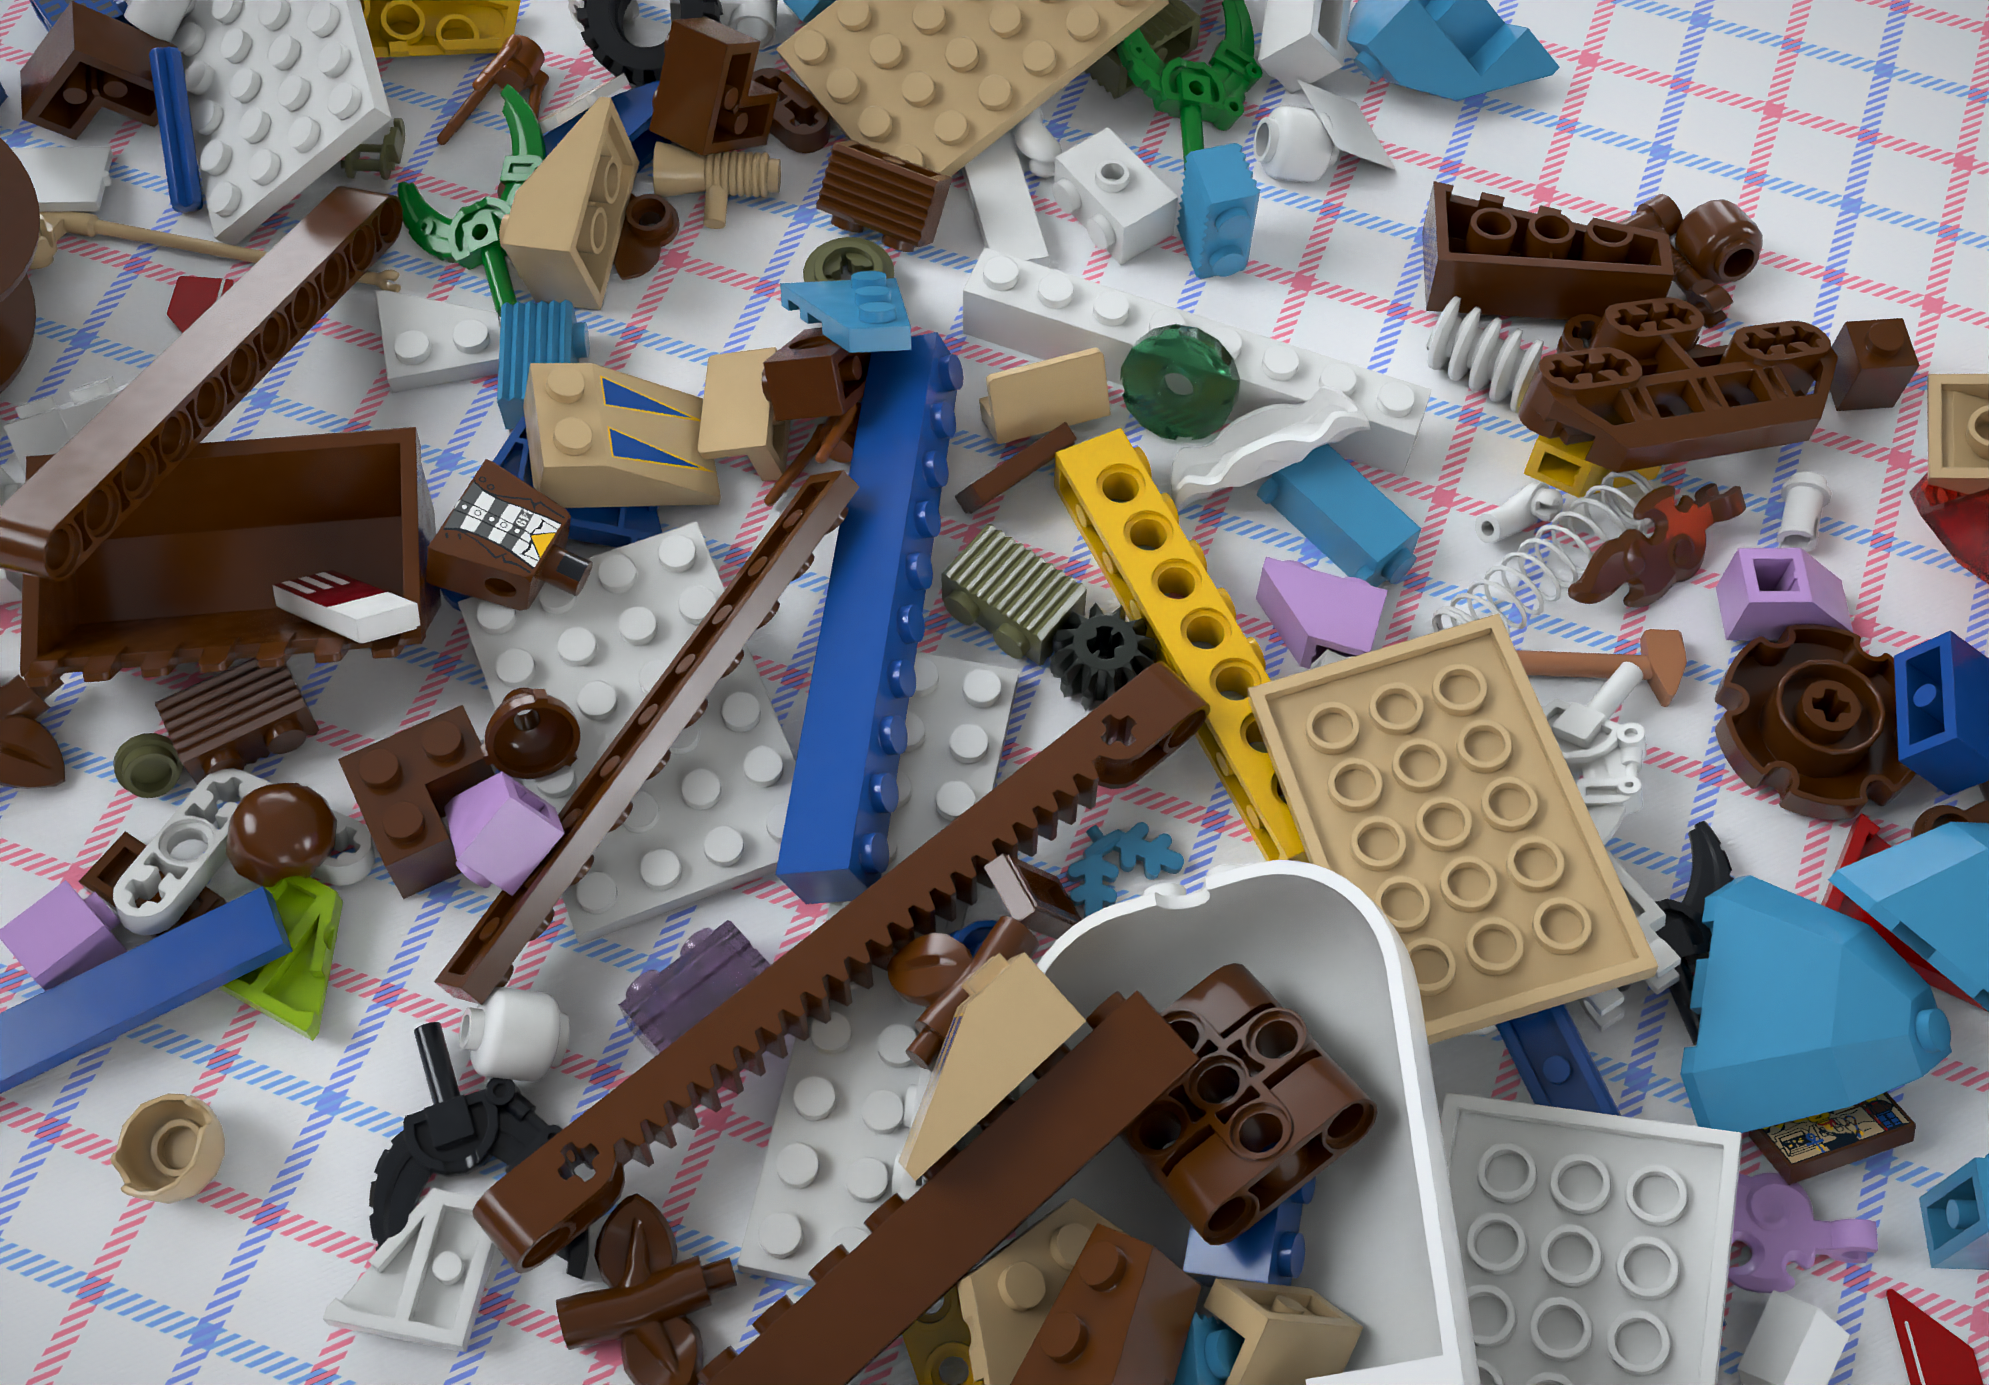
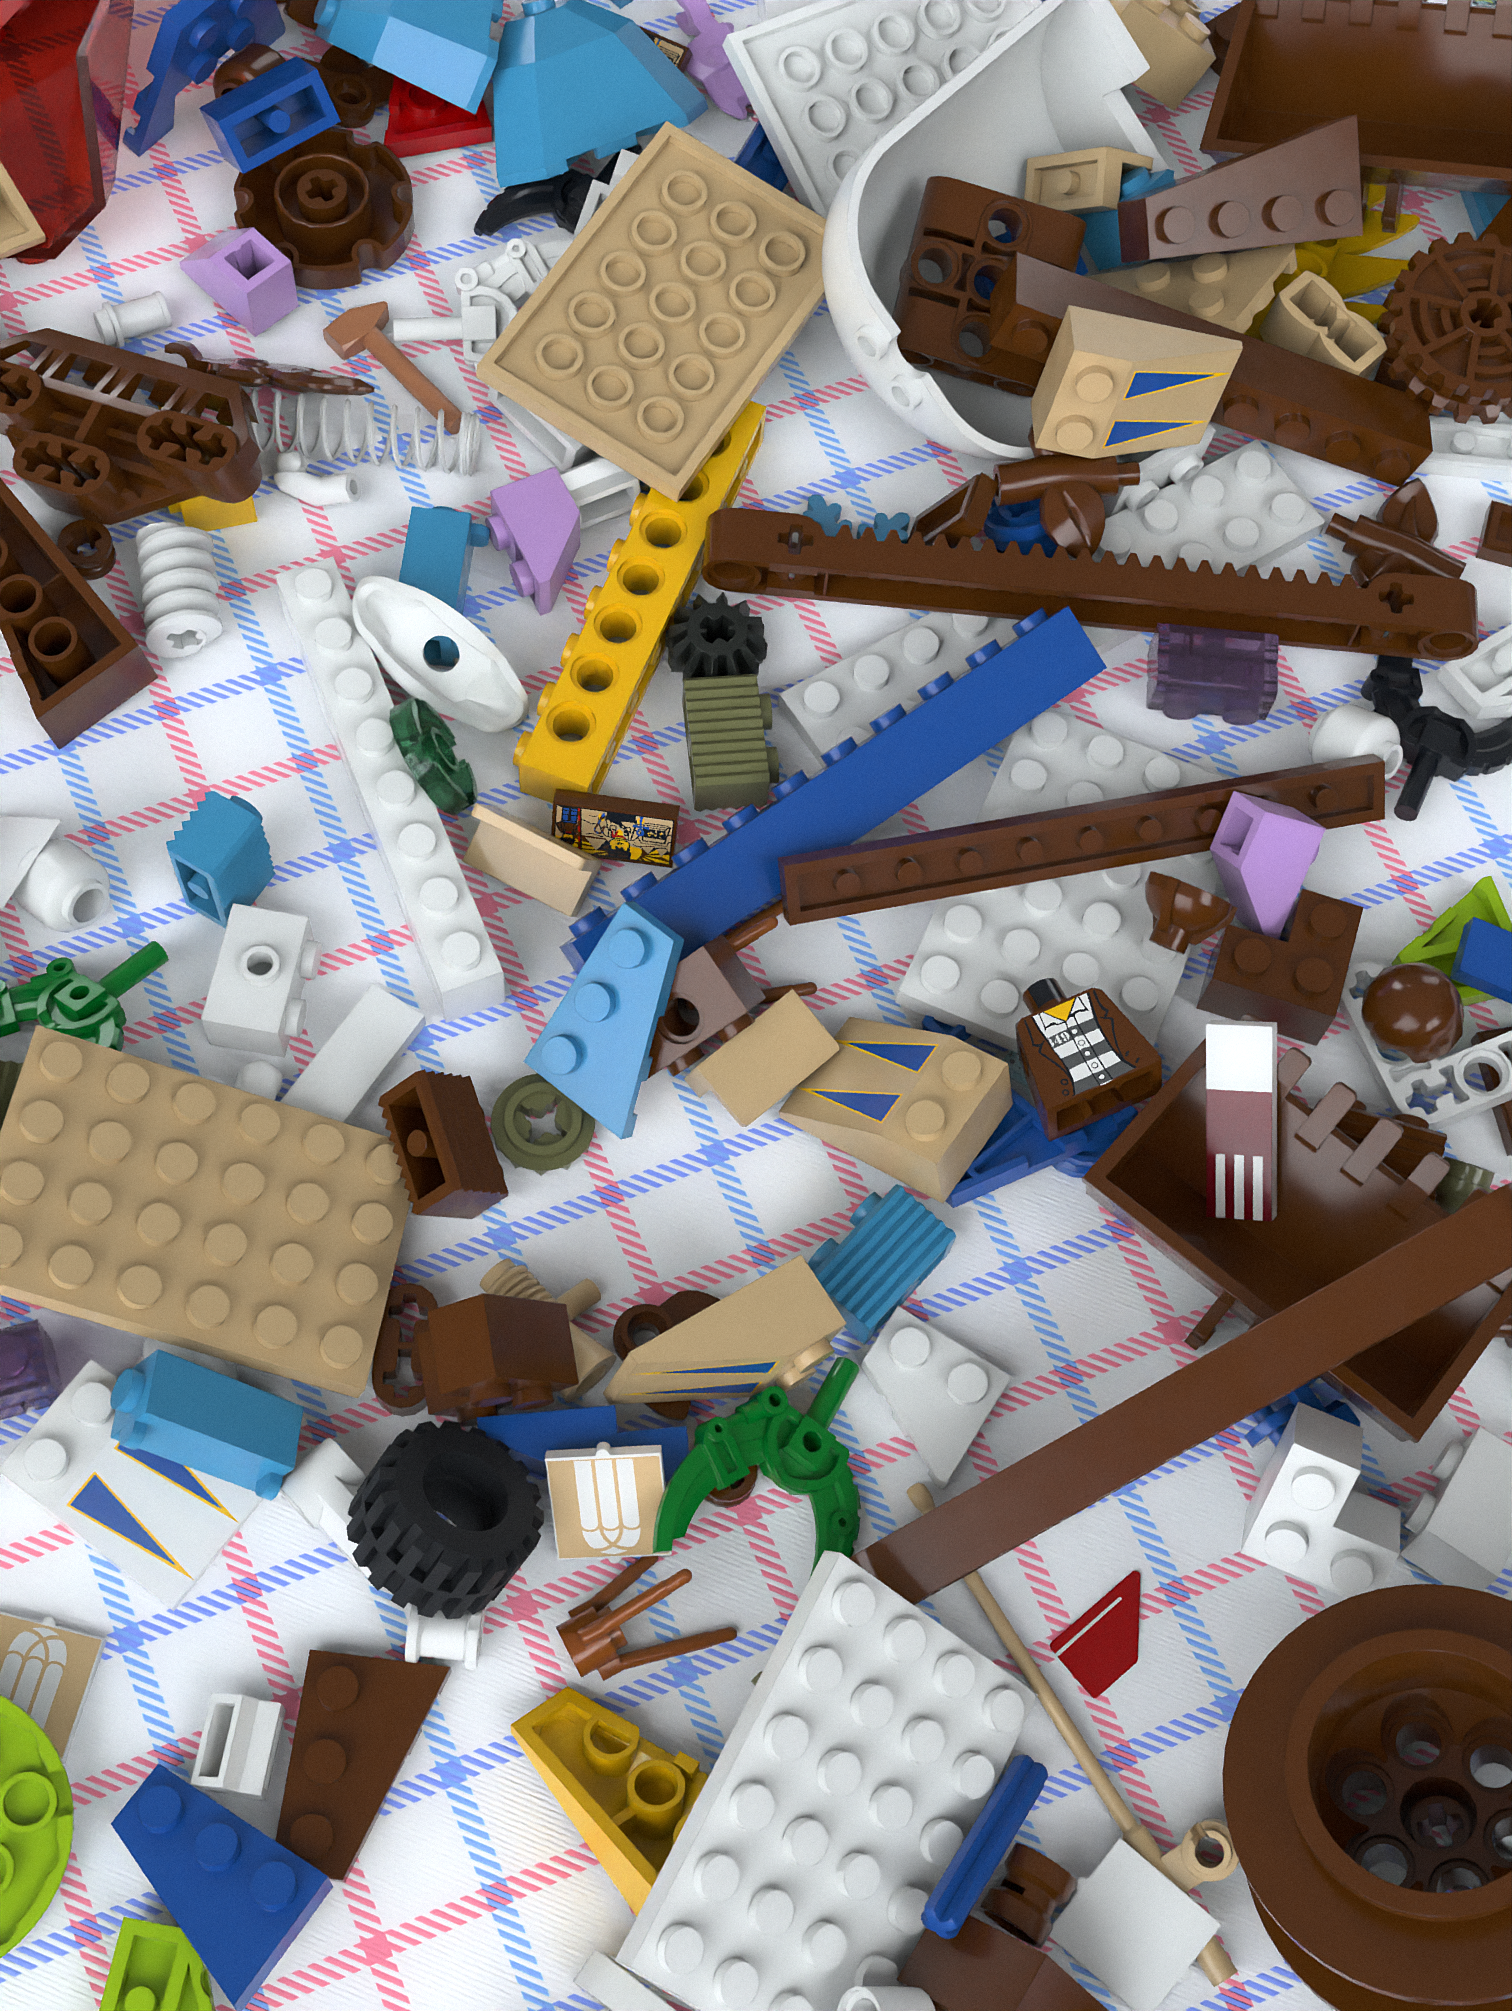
camera: 140 degrees left, 5 degrees up
none -> reddish brown wheel [979,1843,1078,1949]

